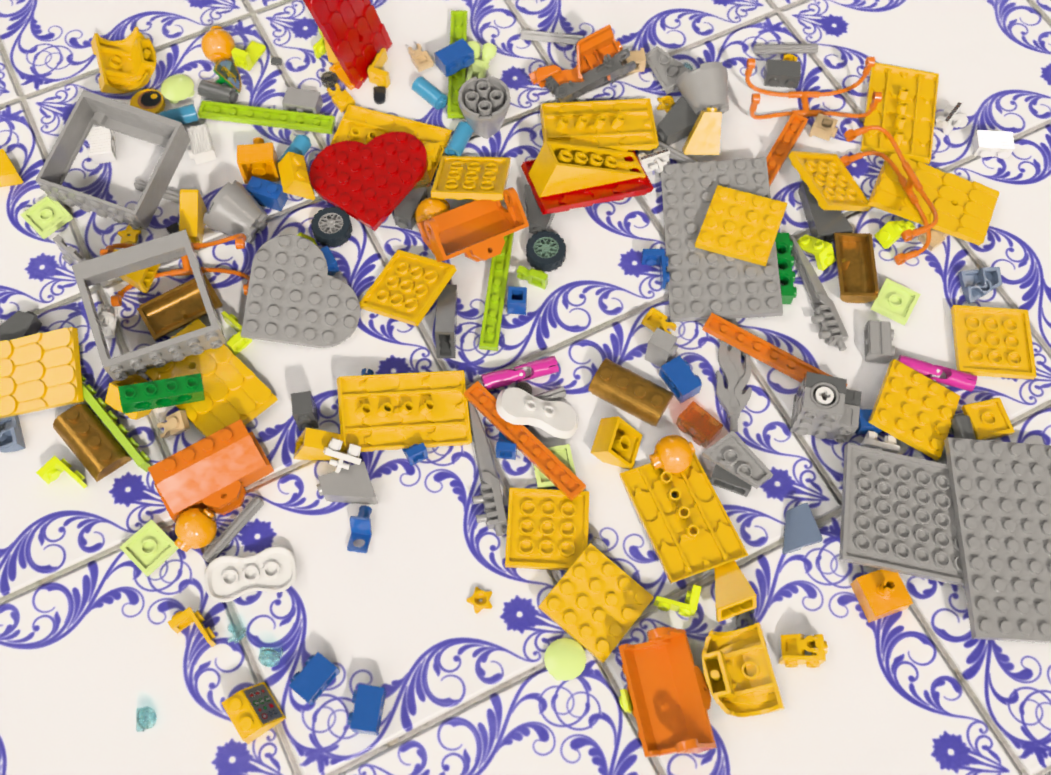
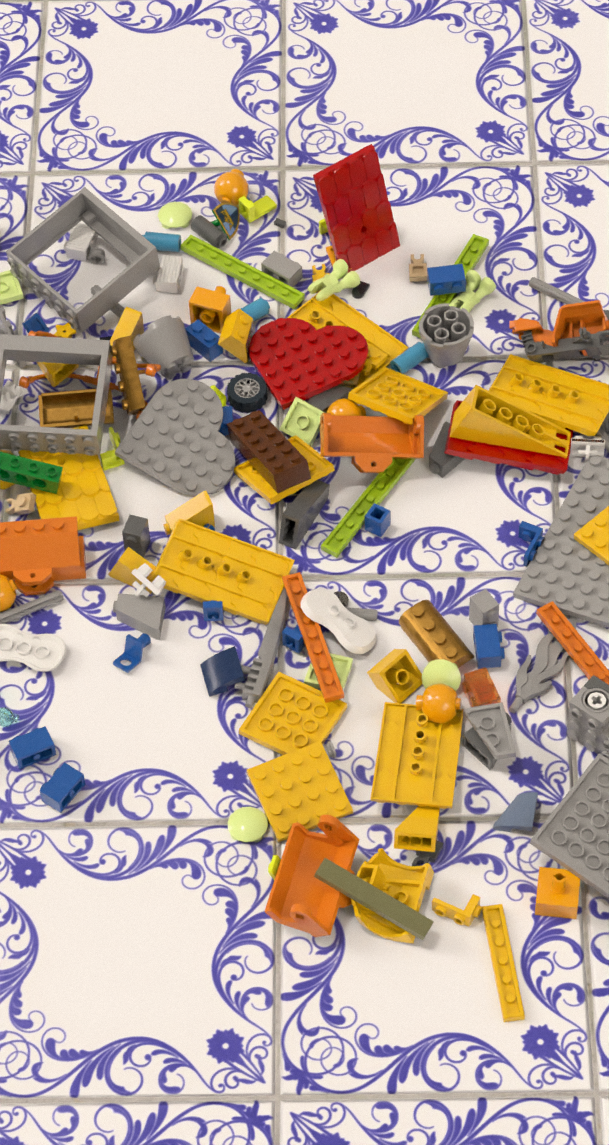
camera: 30 degrees right, 10 degrees down
yellow piece [91,27,156,94] -> none
tile [130,89,165,114] -> none
clear smoke tile [321,71,338,88] -> none
yellow bracket [367,48,390,88] -> none
dark azure brick [412,76,447,110] -> none
yellow plate [466,587,492,614] -> none
dark pink piece [481,356,559,391] -> none
lime plate [517,265,548,290] -> none
black wheel [526,231,566,272] -> none
yellow plate [641,307,677,334] -> none
neon yellow bracket [653,585,701,617] -> none
yellow plate [781,634,819,656] -> none
none -> blue bracket [22,312,50,337]
none -> light grey bush [89,247,105,264]
none -> pearl gold container [111,335,146,415]
none -> yellow slope [163,491,215,535]
none -> dark blue slope [200,646,245,697]
none -> reddish brown brick [227,410,311,493]
none -> yellowish green plate [279,397,325,447]
none -> yellowish green piece [308,259,360,301]
none -> olive tile [314,858,434,940]
none -> yellowish green dish [422,659,461,691]
none -> yellow tile [482,904,525,1022]

